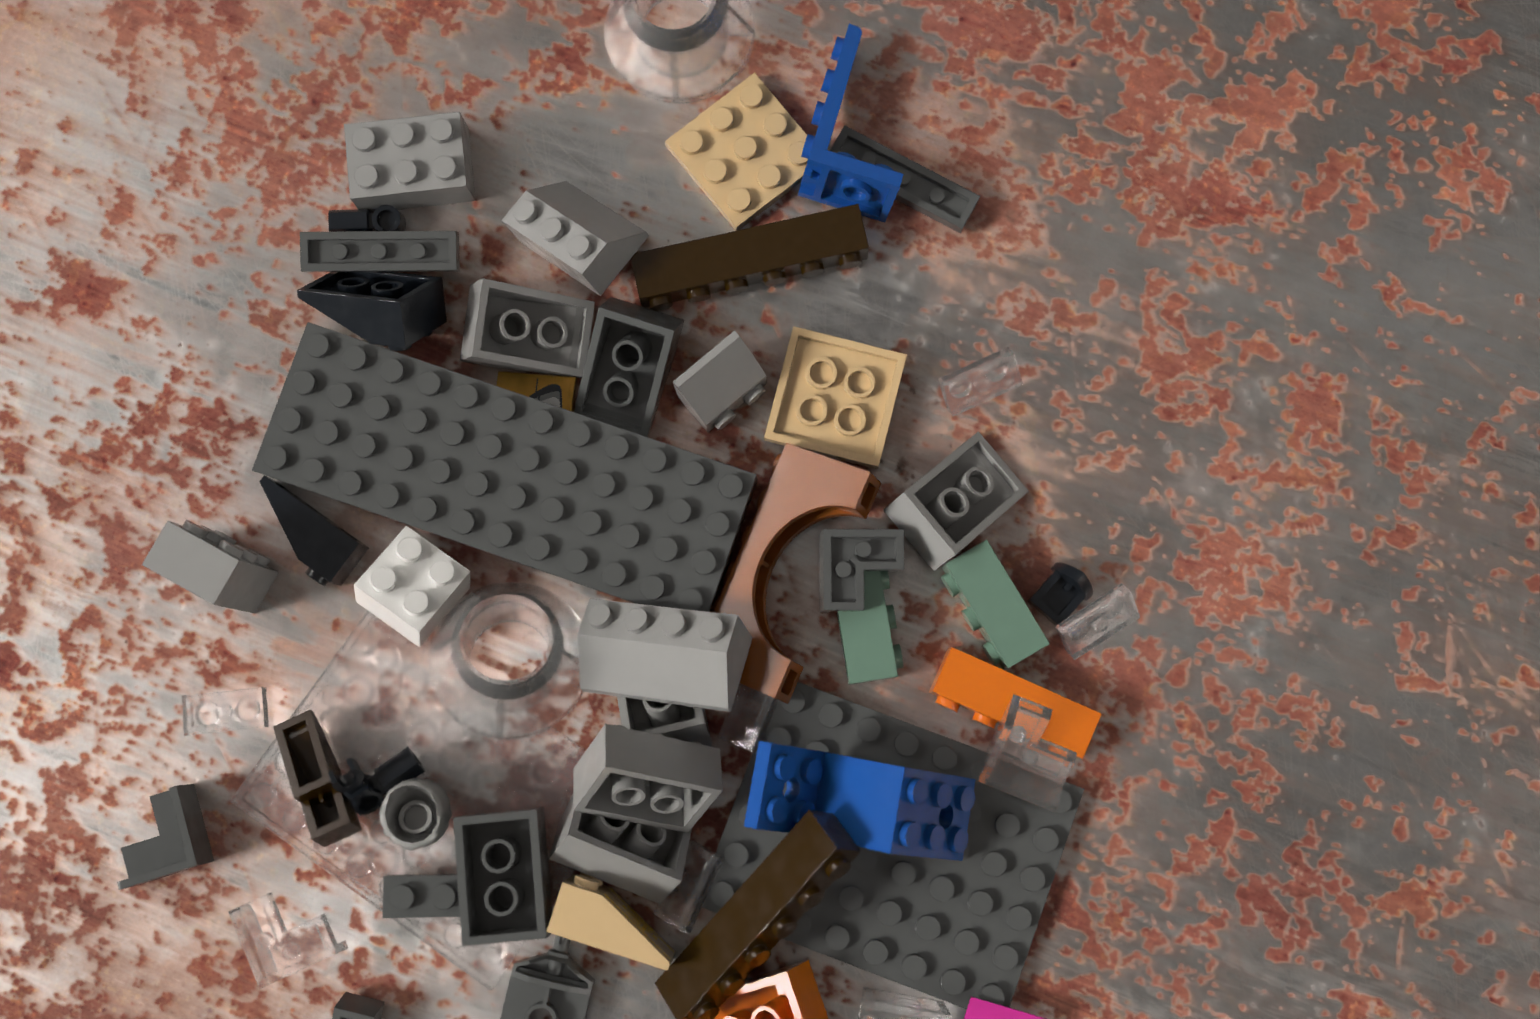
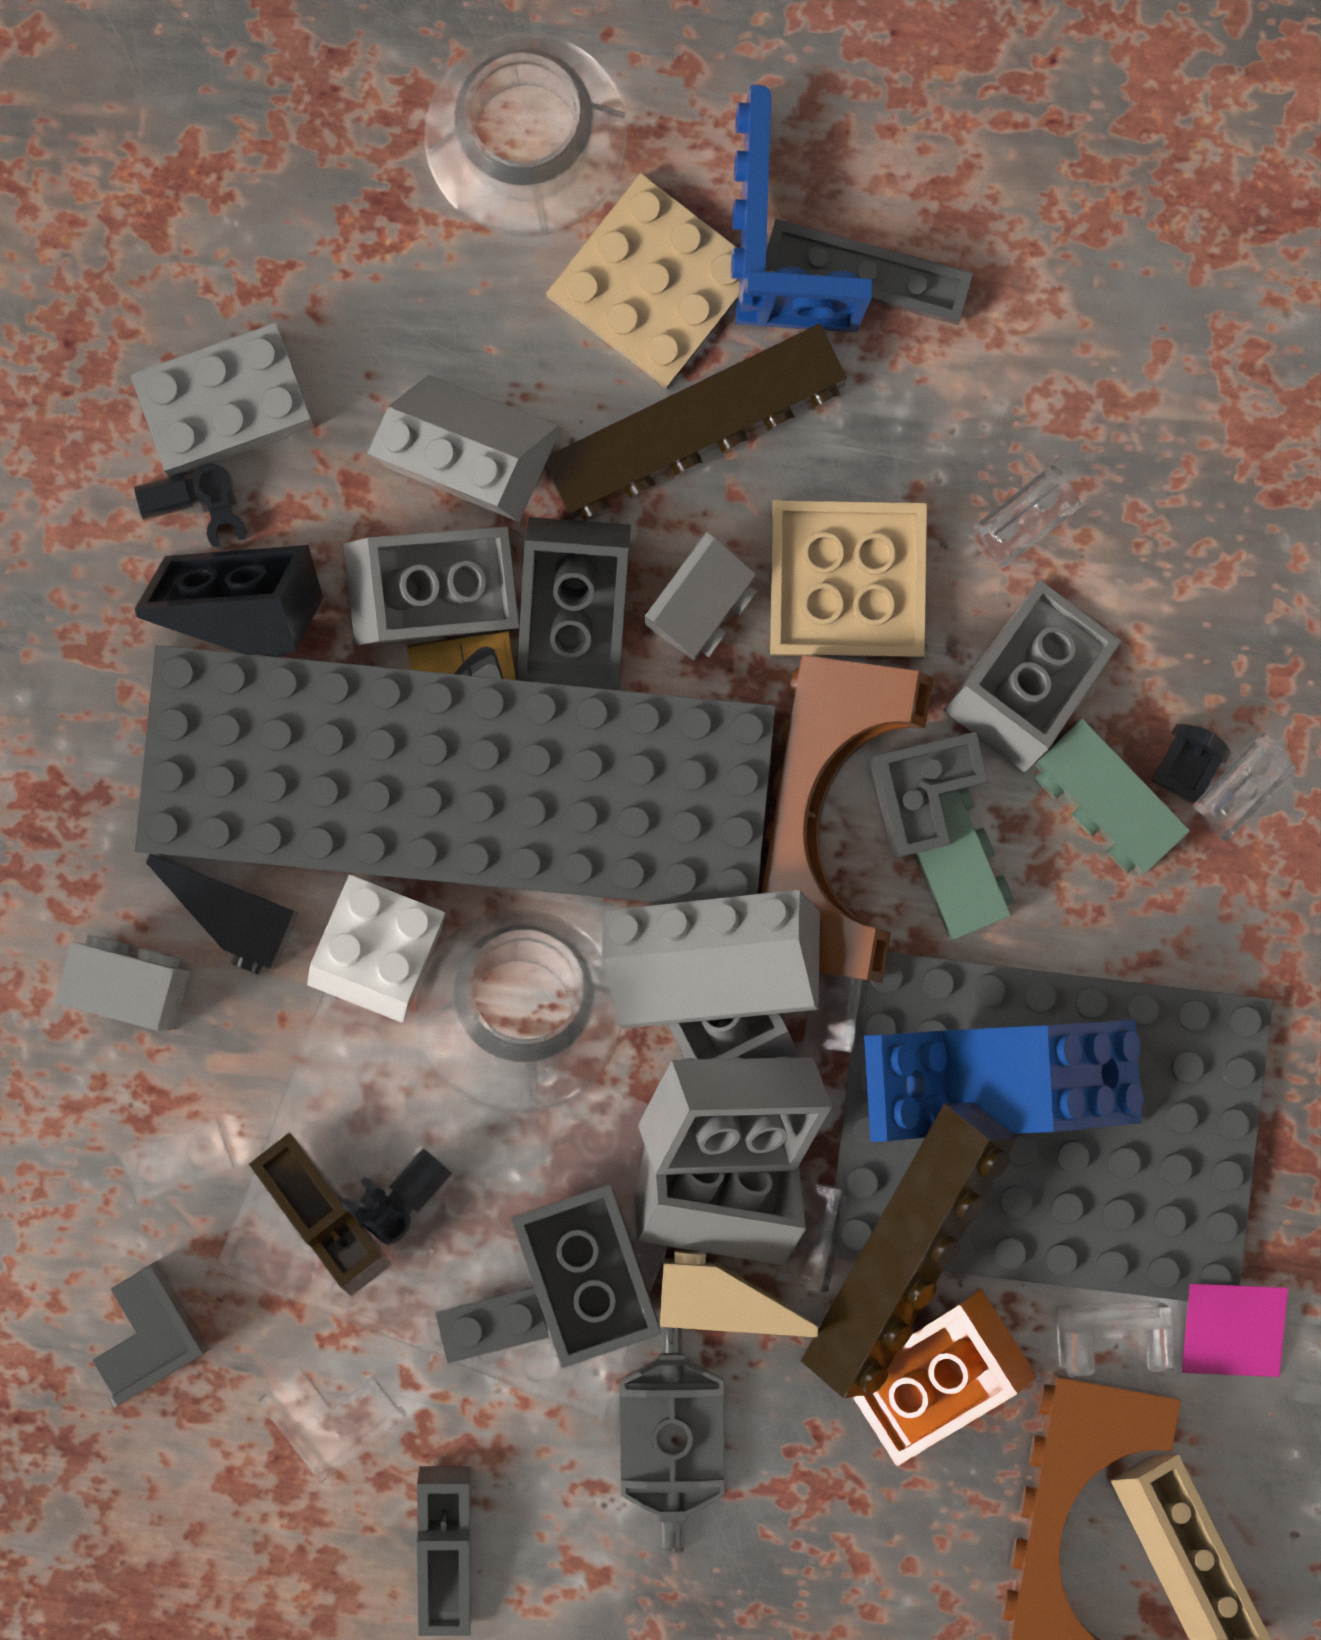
camera: 20 degrees left, 5 degrees up
dark grey plate [300,231,460,272] -> none
light grey hair [379,778,452,851] -> none
orange brick [929,647,1101,763] -> none
clear panel [978,694,1077,812] -> none

